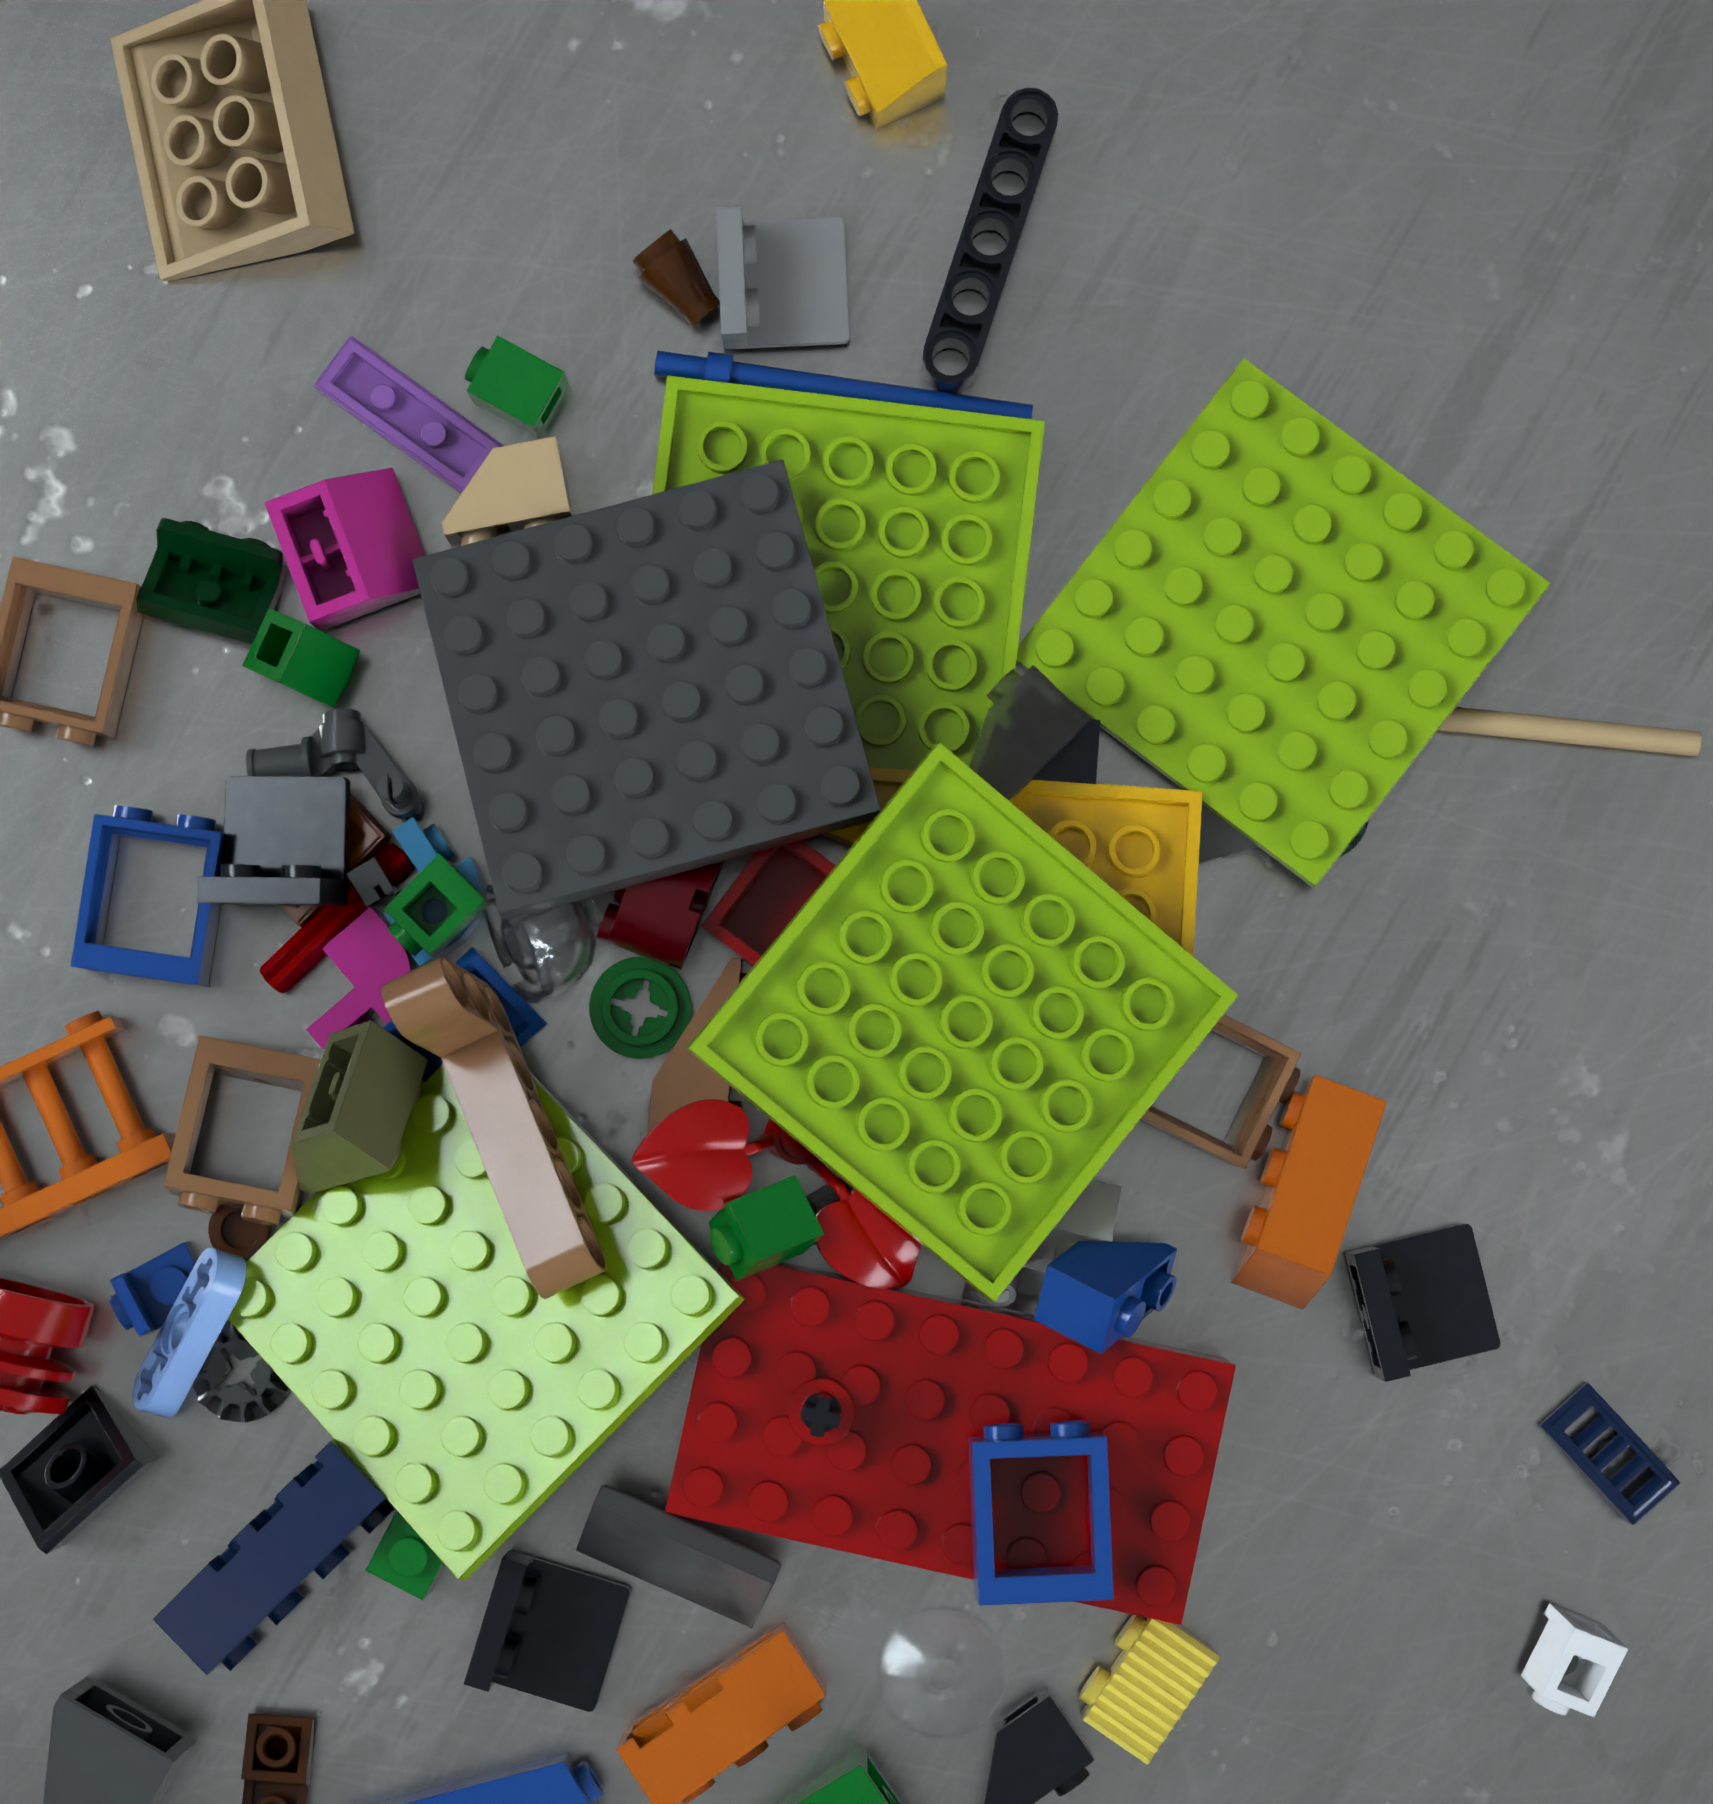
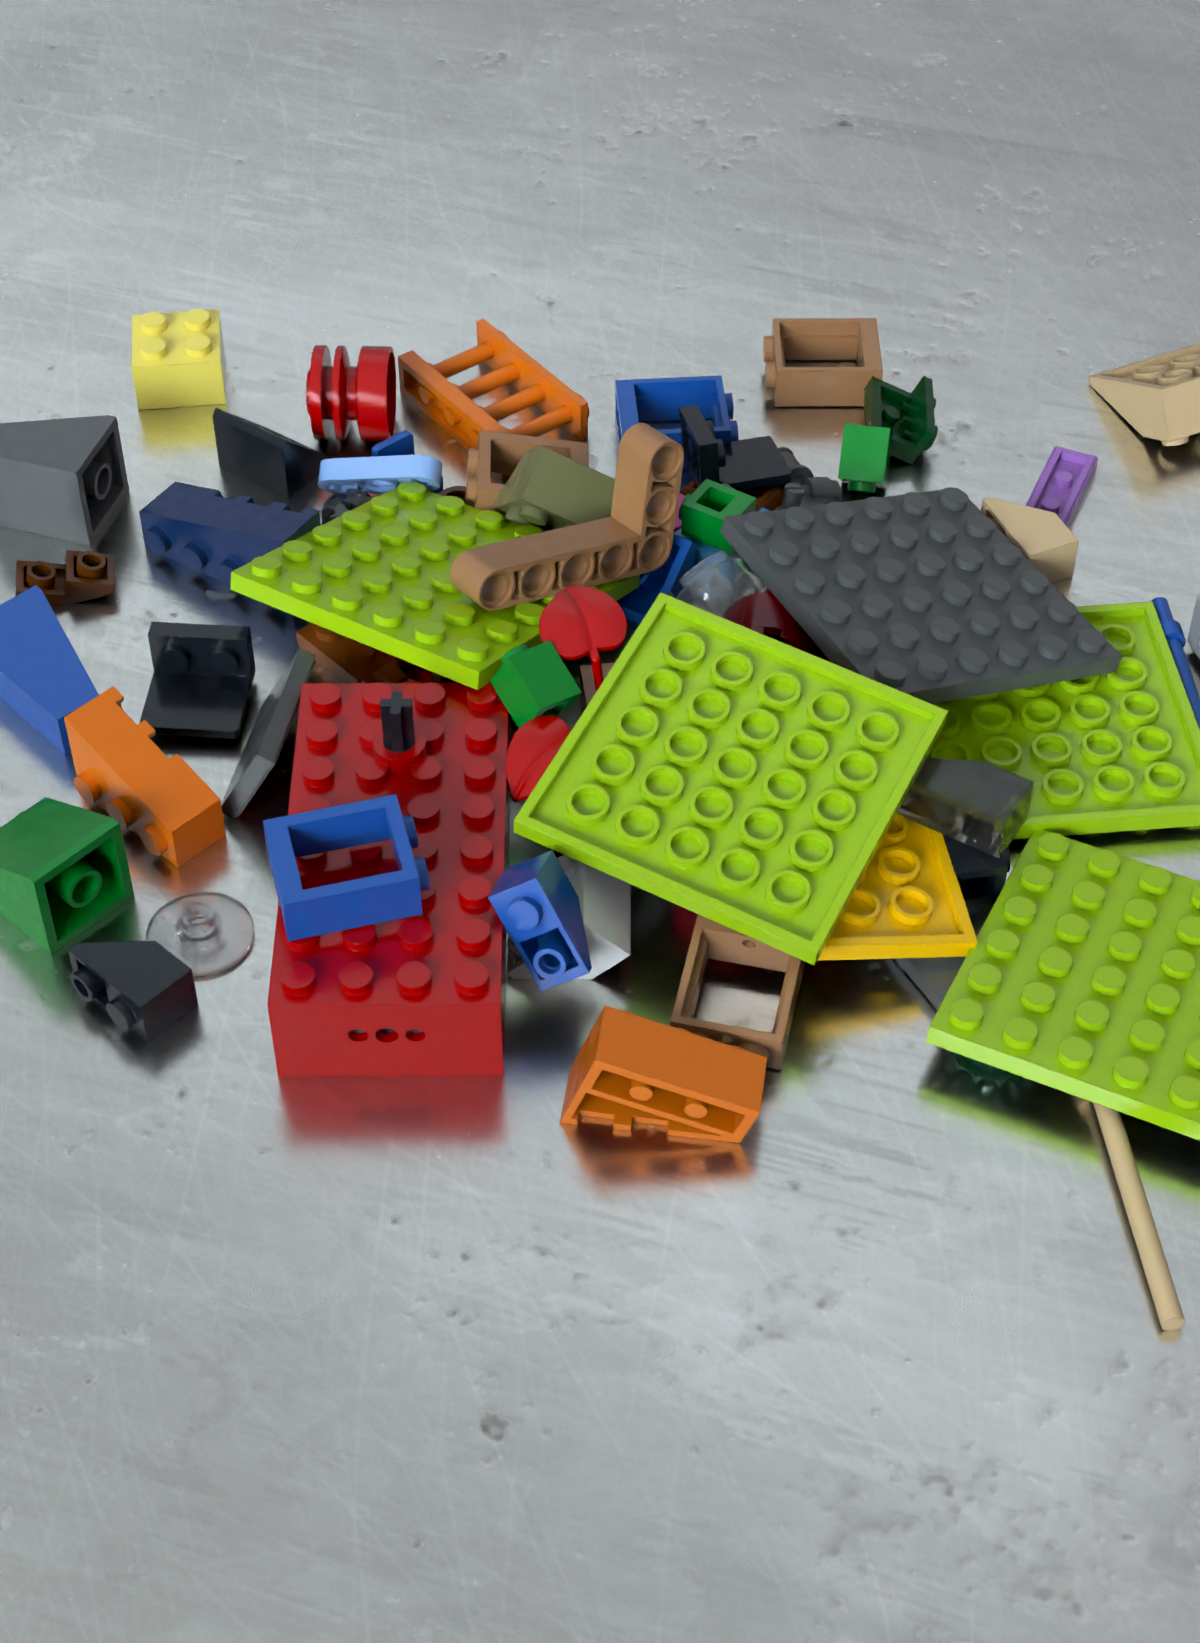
camera: 75 degrees right, 40 degrees down
dark pink slope [264,468,426,631] -> none
green brick [365,1511,445,1601] -> none
green brick [464,335,569,438] -> none
light yellow brick [1078,1615,1220,1765] -> none
black bracket [1345,1224,1500,1382] -> none
white brick [1521,1603,1628,1717] -> none
dark blue slope [1538,1382,1680,1525] -> none

